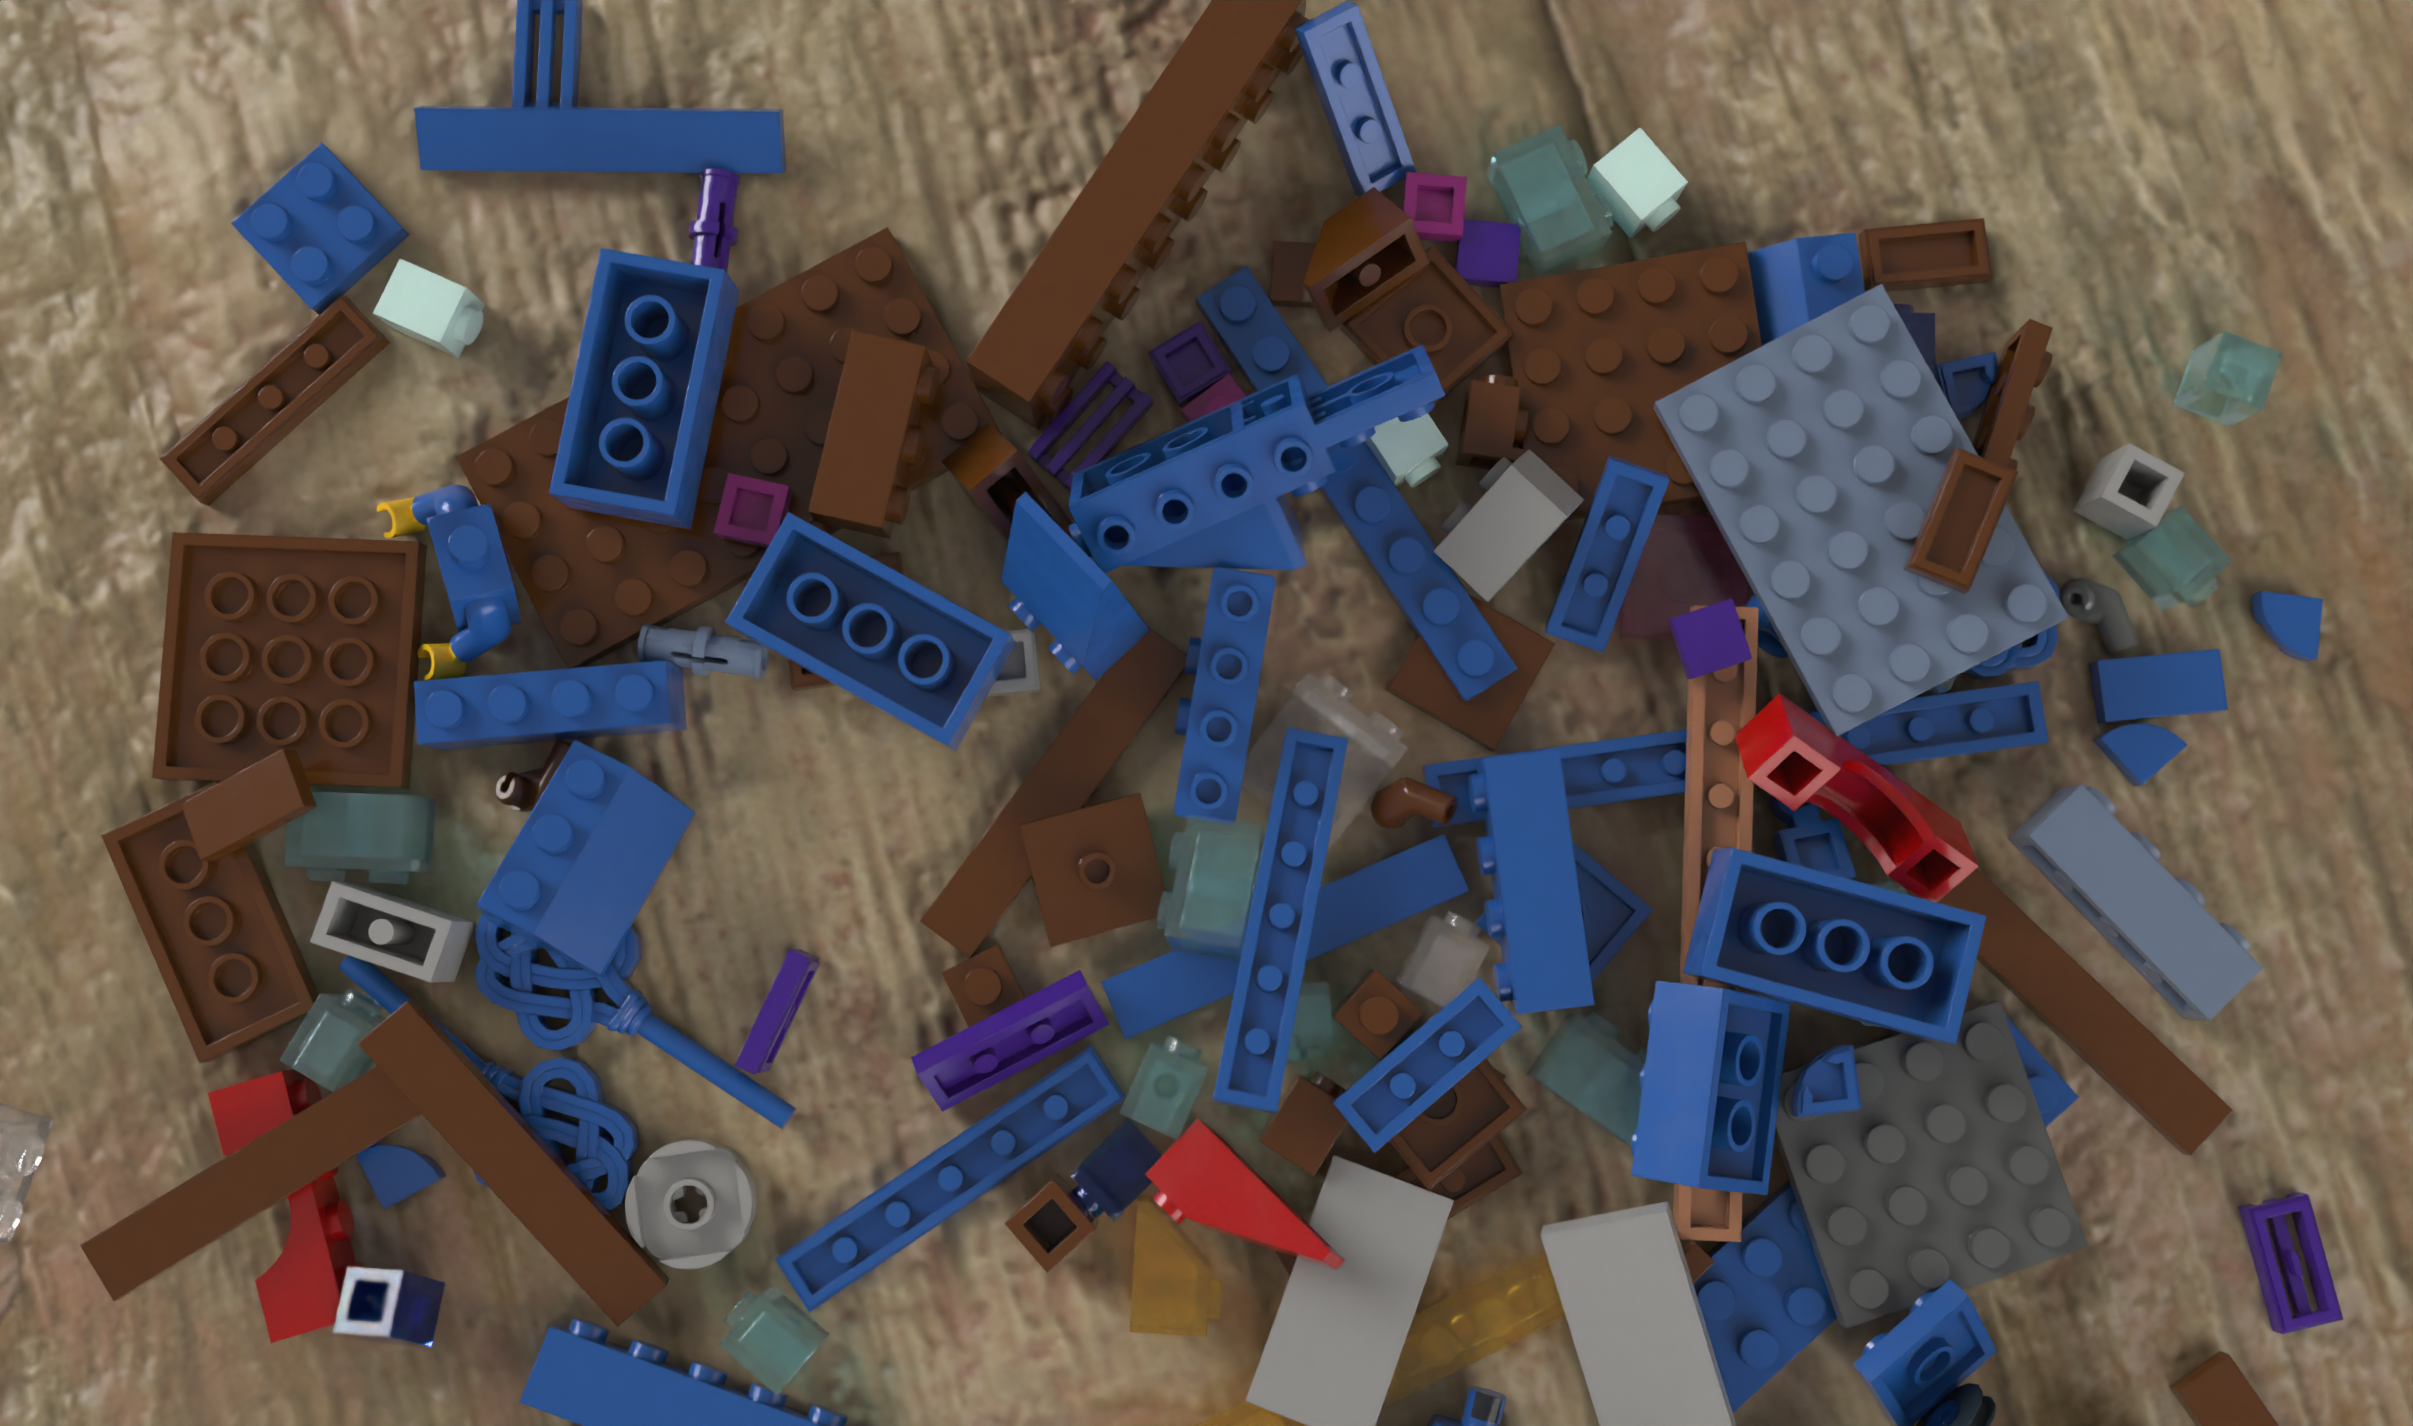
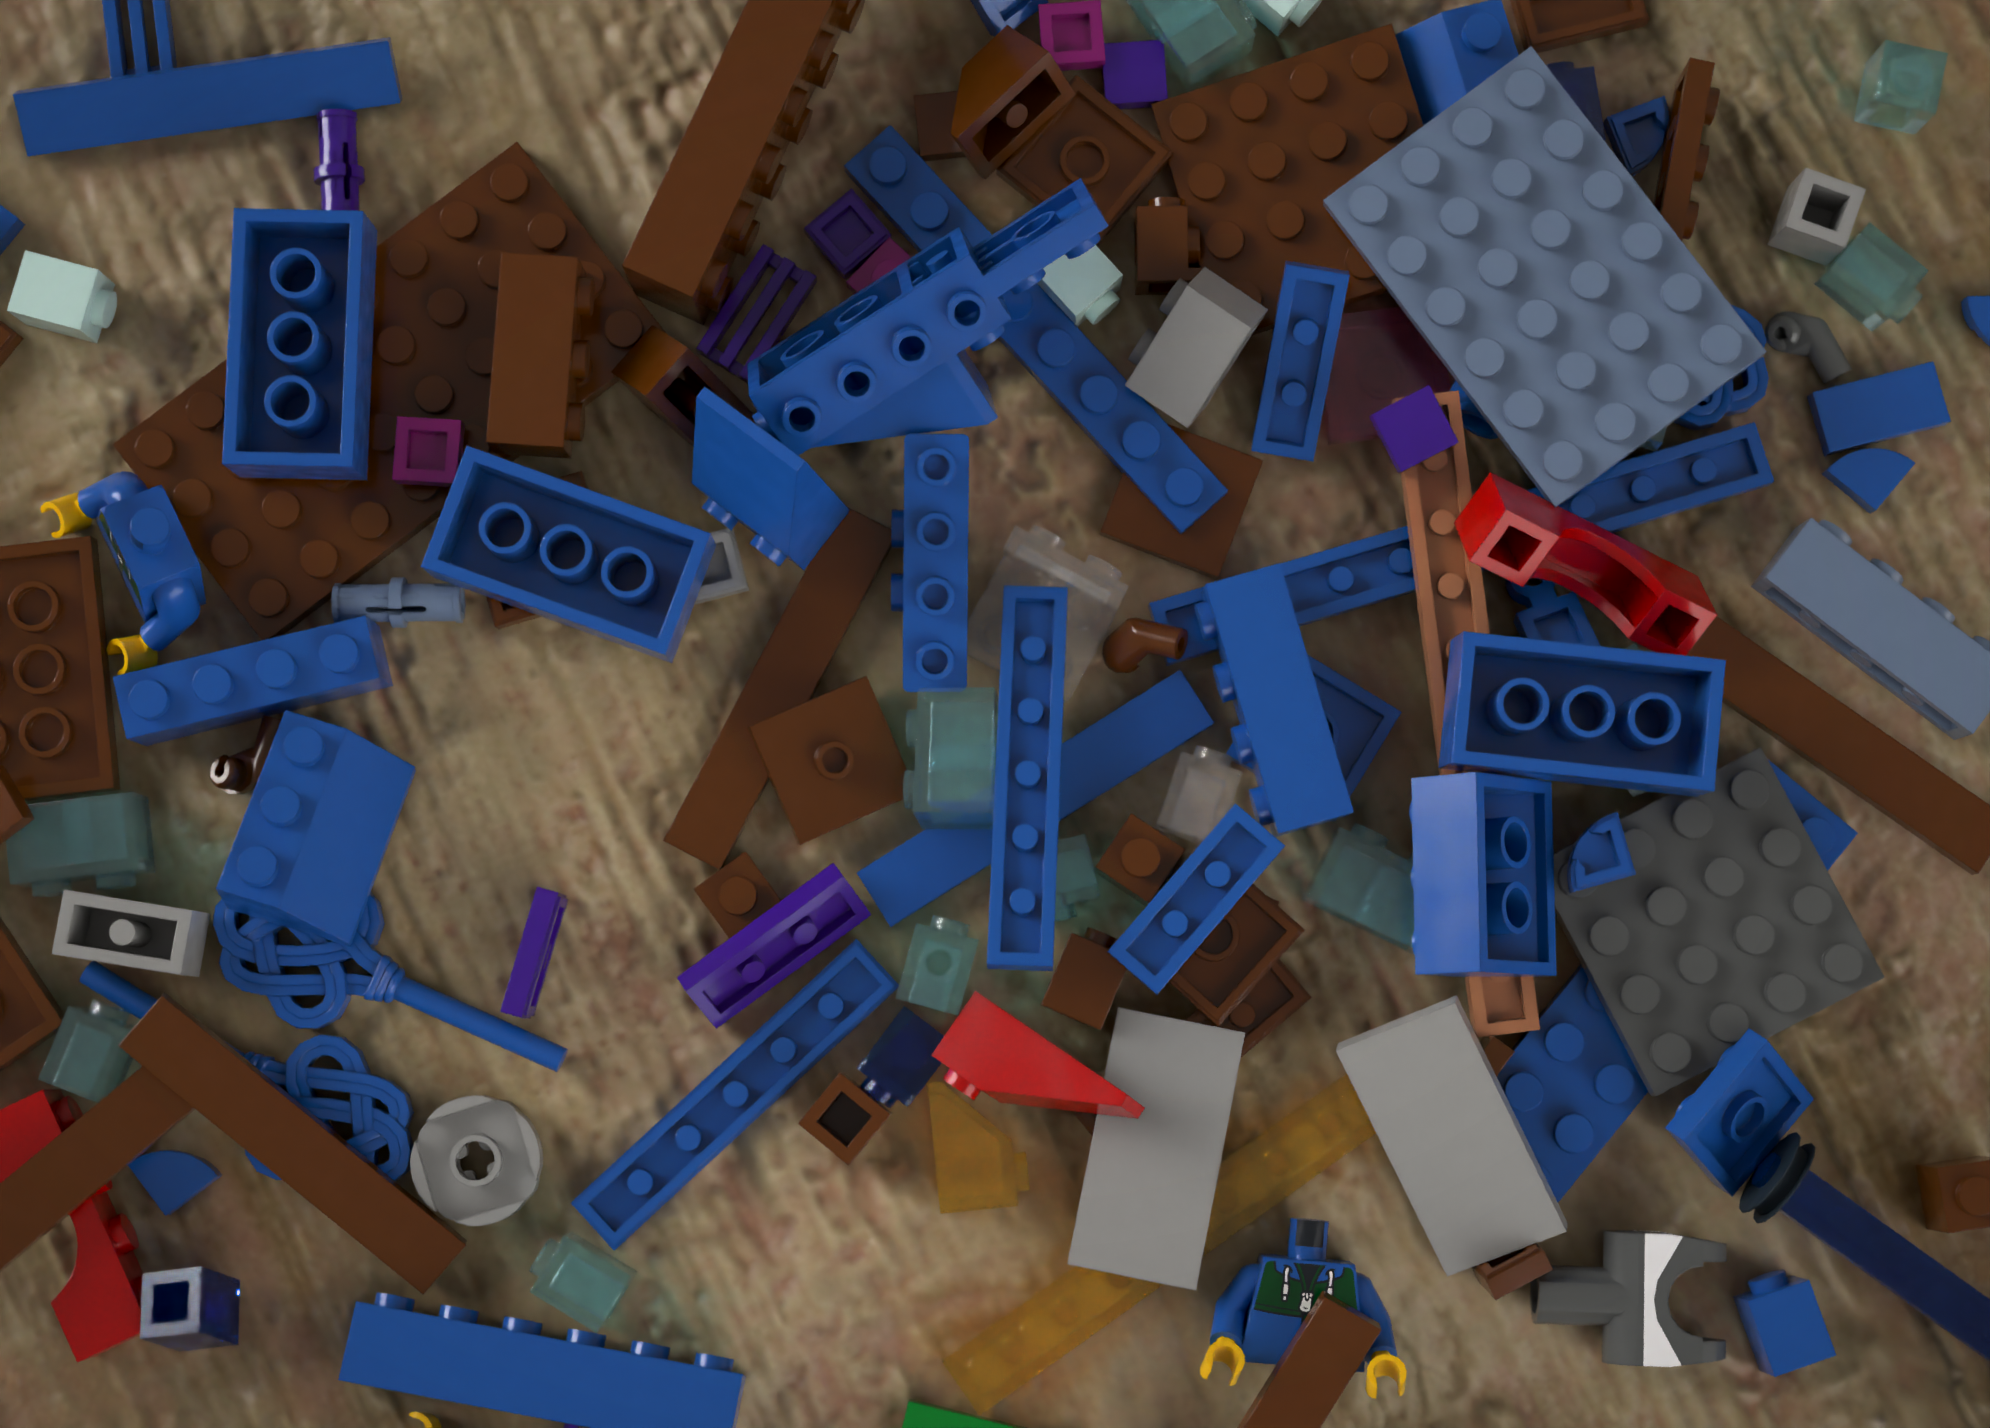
camera: 10 degrees left, 0 degrees up
reddish brown tile [1903,448,2019,594] -> none

